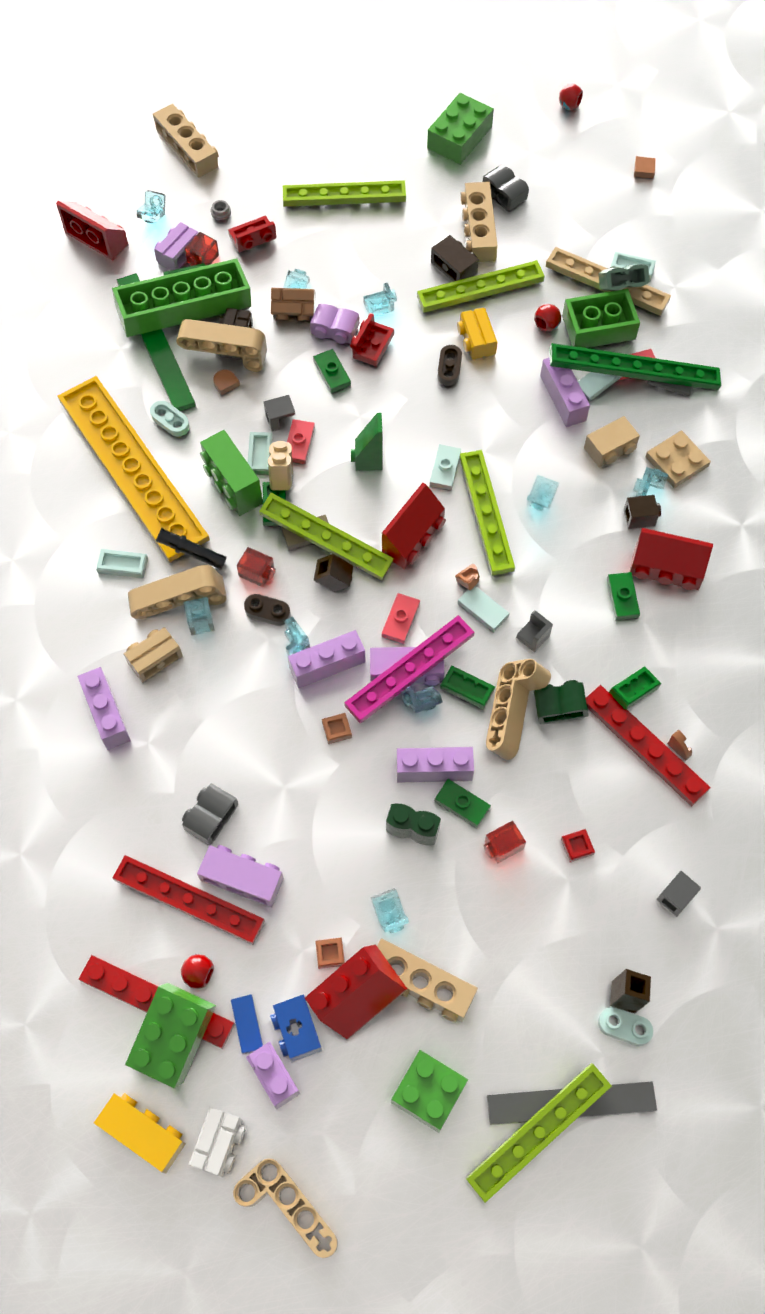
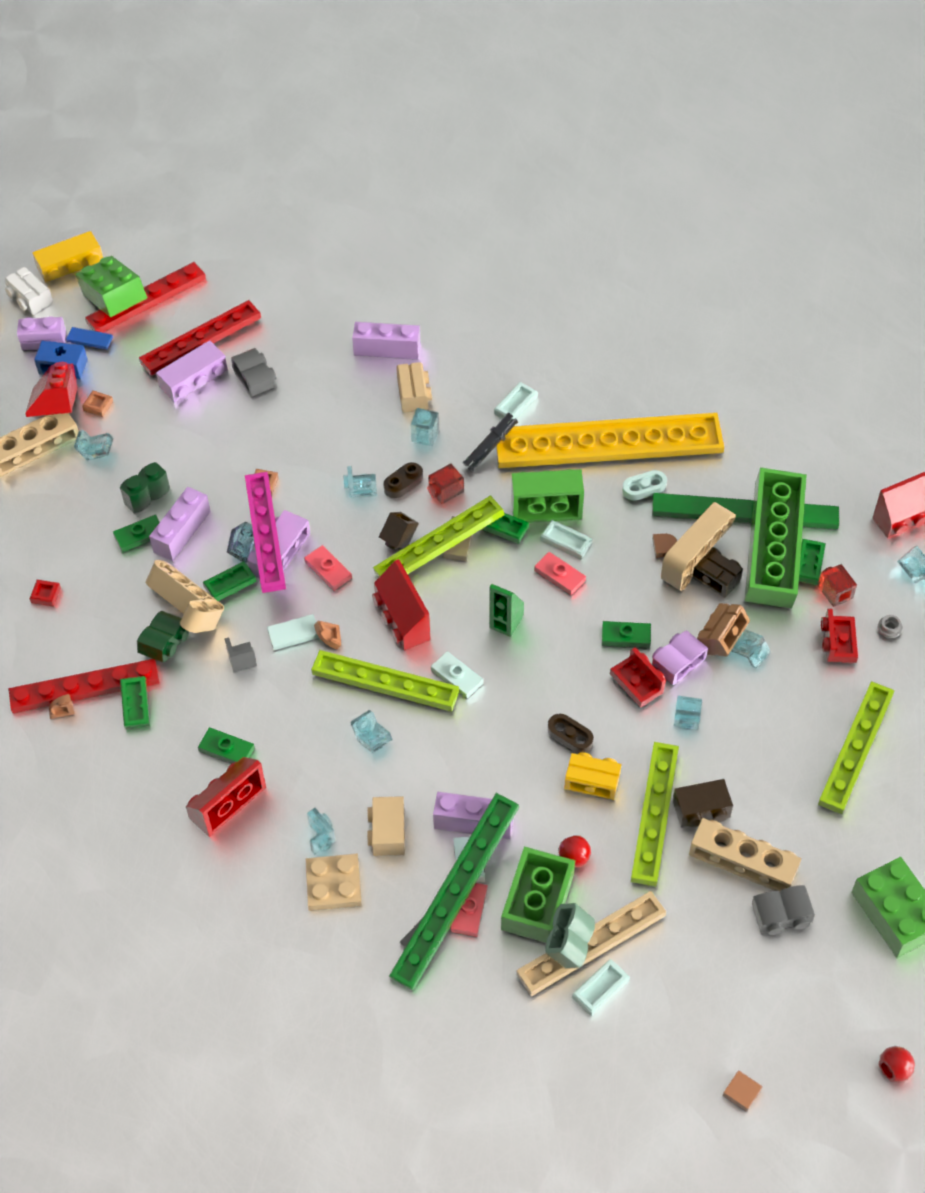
camera: 120 degrees right, 10 degrees down
tan beam [128,565,227,619] -> none
lavender brick [154,222,202,270] -> none
red piece [181,954,214,989] -> none
dark grey panel [263,395,295,432] -> none
tan brick [268,441,293,490] -> none
lavender brick [288,630,366,688] -> none
clear red brick [483,820,526,864] -> none
dark brown brick [623,494,661,529] -> none

